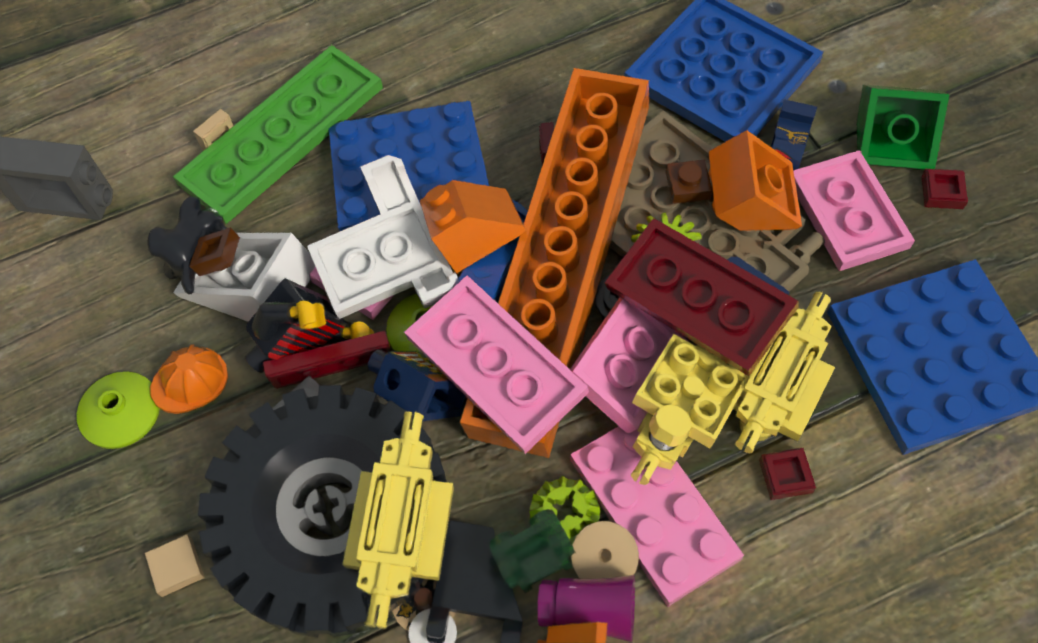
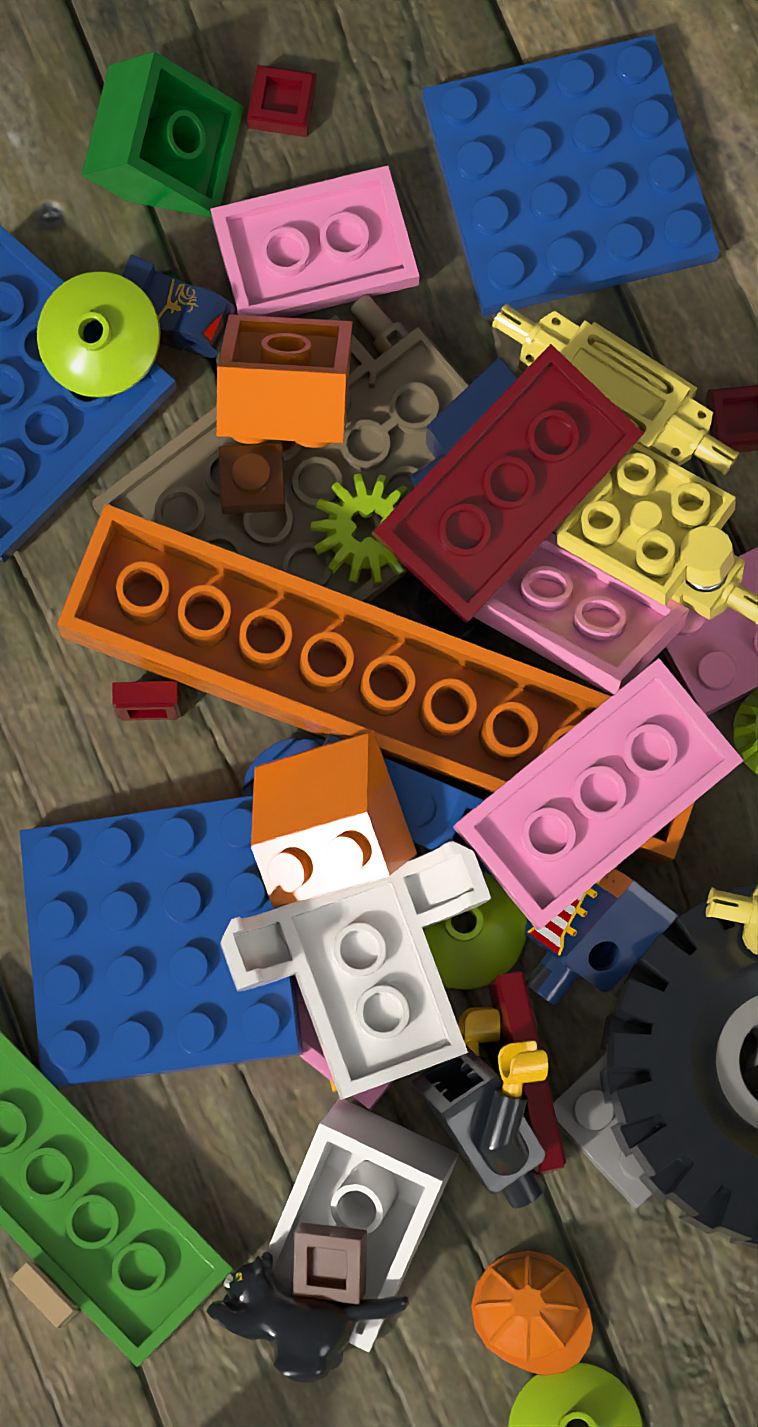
camera: 90 degrees left, 15 degrees up
none -> lime dish [37,272,161,397]

